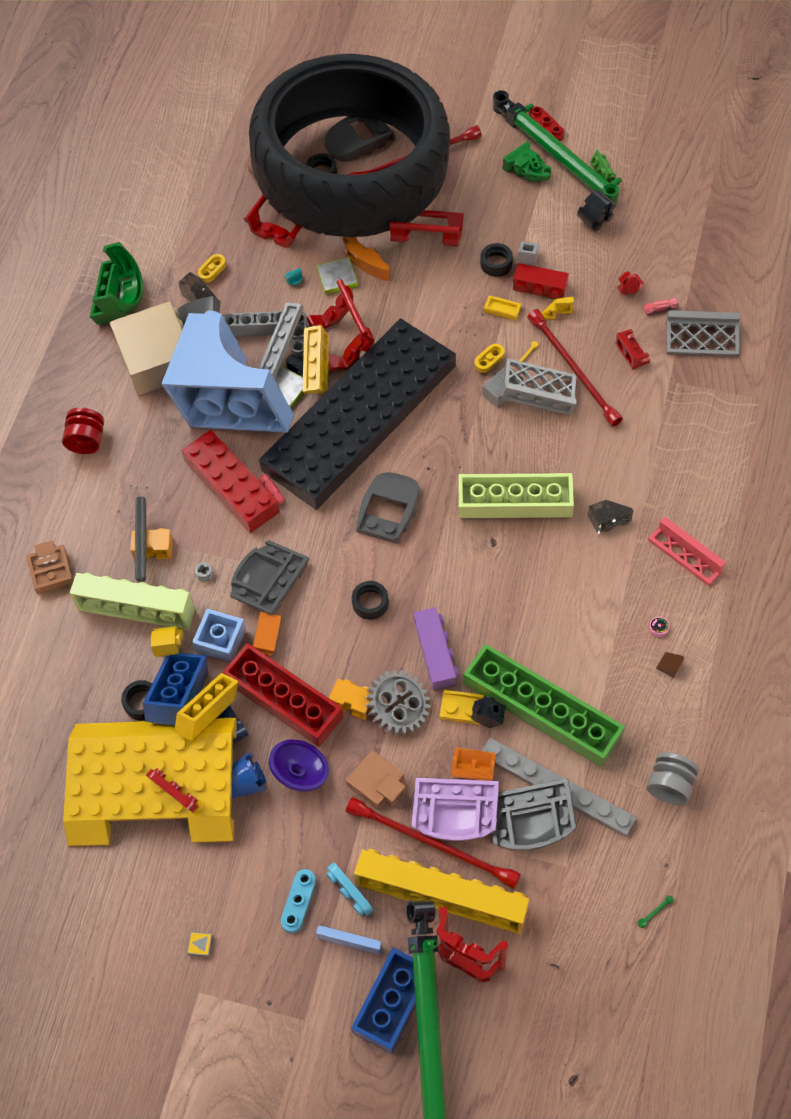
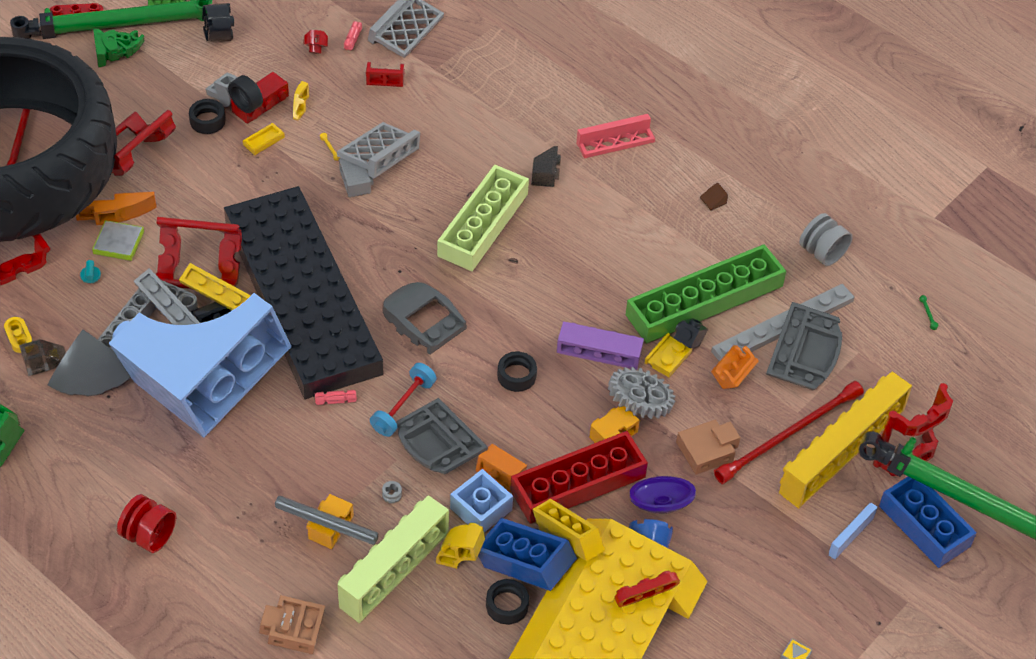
camera: 70 degrees left, 10 degrees down
tan brick [110,301,184,396] -> none
red brick [181,430,280,534] -> none
medium azure plate [281,869,316,933] -> none
medium azure plate [326,862,374,917] -> none
lavender slope [412,778,499,841] -> none
yellow plate [474,344,505,373] -> none
red hose [527,309,623,427] -> none
tile [649,617,669,637] -> none
none -> black tyre [228,75,263,113]
none -> dark azure axle [370,363,437,437]

